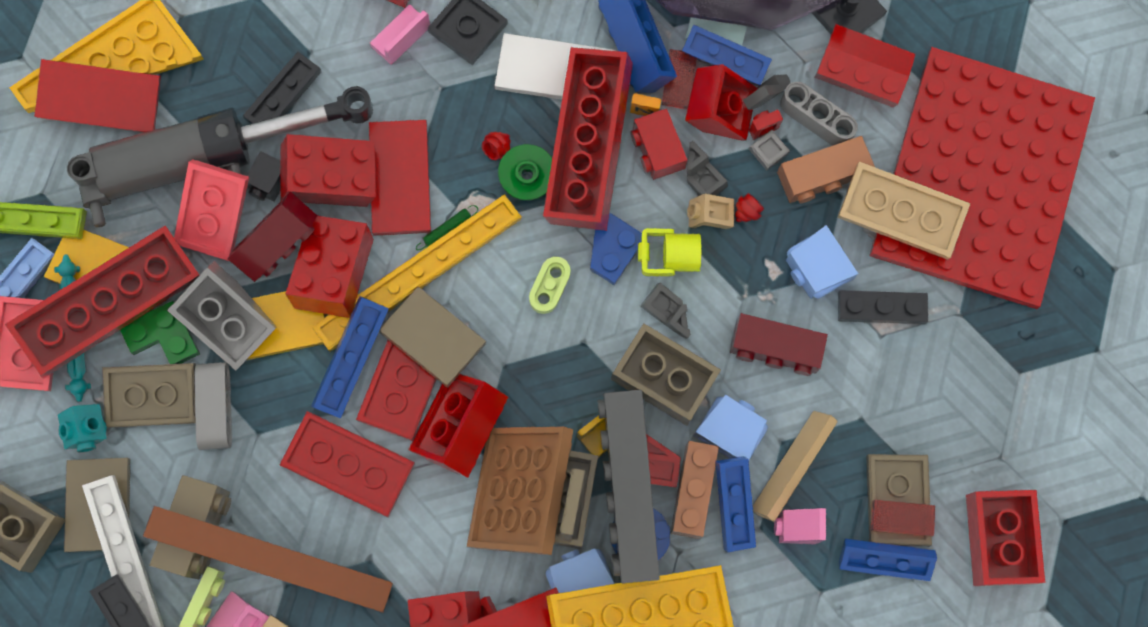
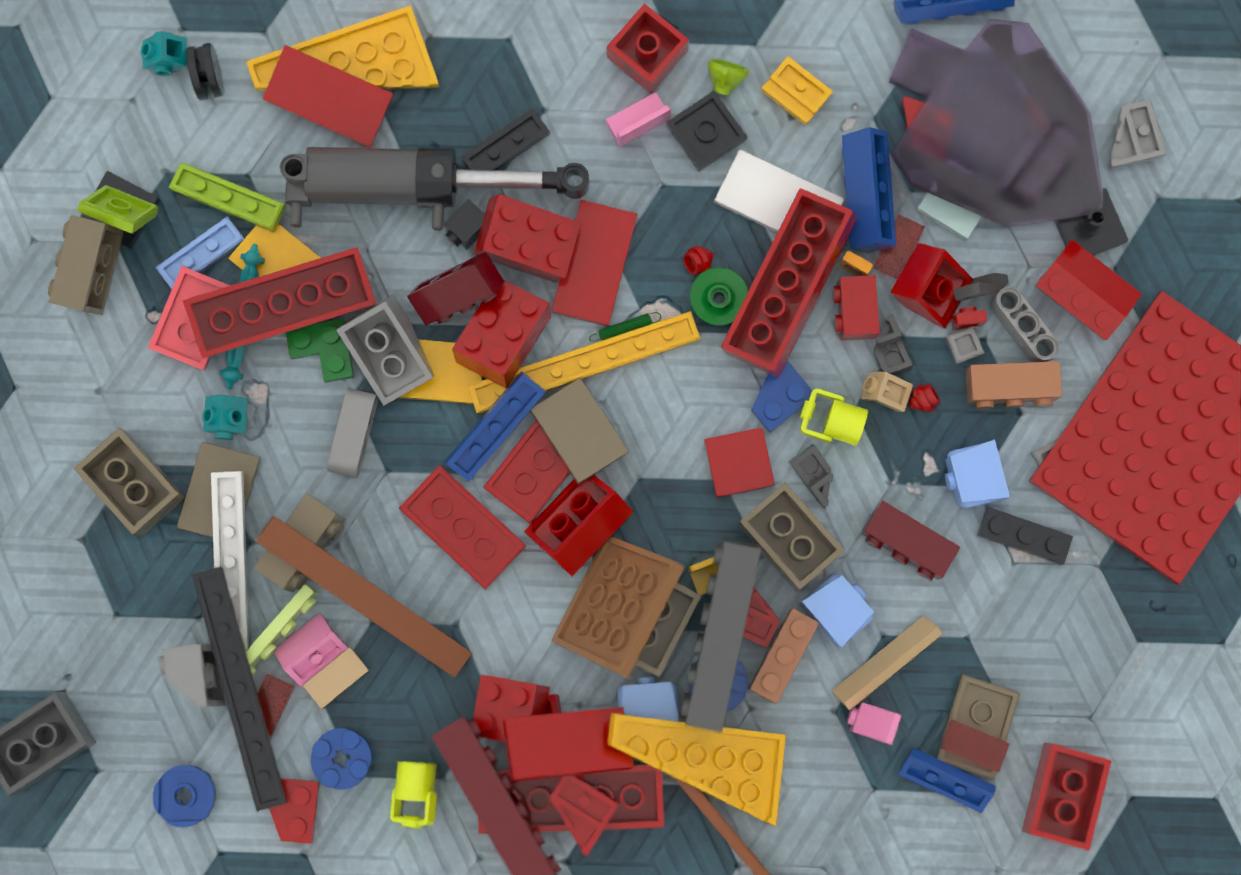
camera: 20 degrees right, 5 degrees up
dark tan tile [102,363,196,428] -> none
coral plate [174,159,249,261] -> none
yellowish green plate [529,257,571,314] -> none
dark tan tile [559,468,585,542] -> none
blue plate [682,25,772,86] -> none
blue plate [715,456,756,552] -> none
tan plate [837,161,970,260] -> none
none -> red tile [704,427,775,498]

